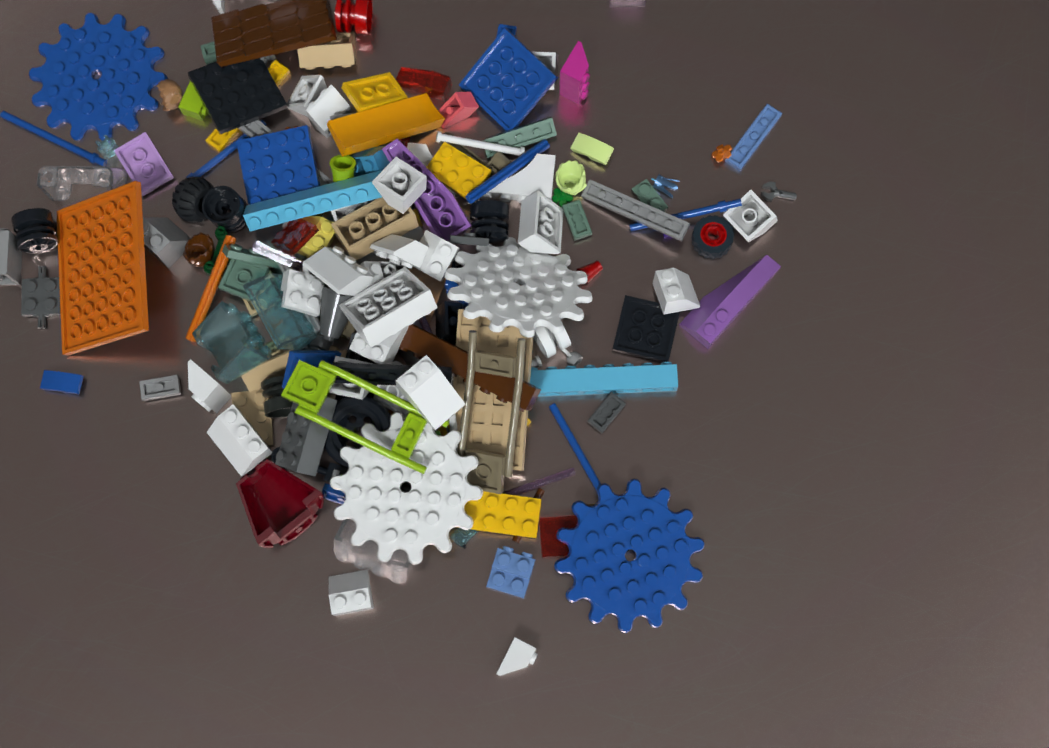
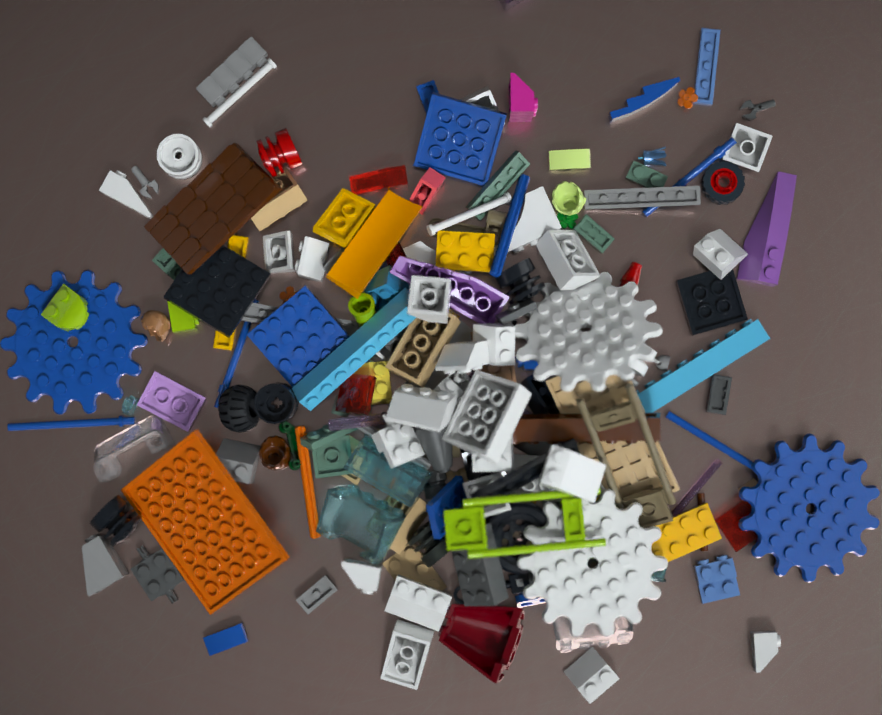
camera: 35 degrees left, 10 degrees up
none -> lime slope [41,284,89,332]
none -> white slope [380,620,434,690]
none -> blue slope [608,77,680,122]

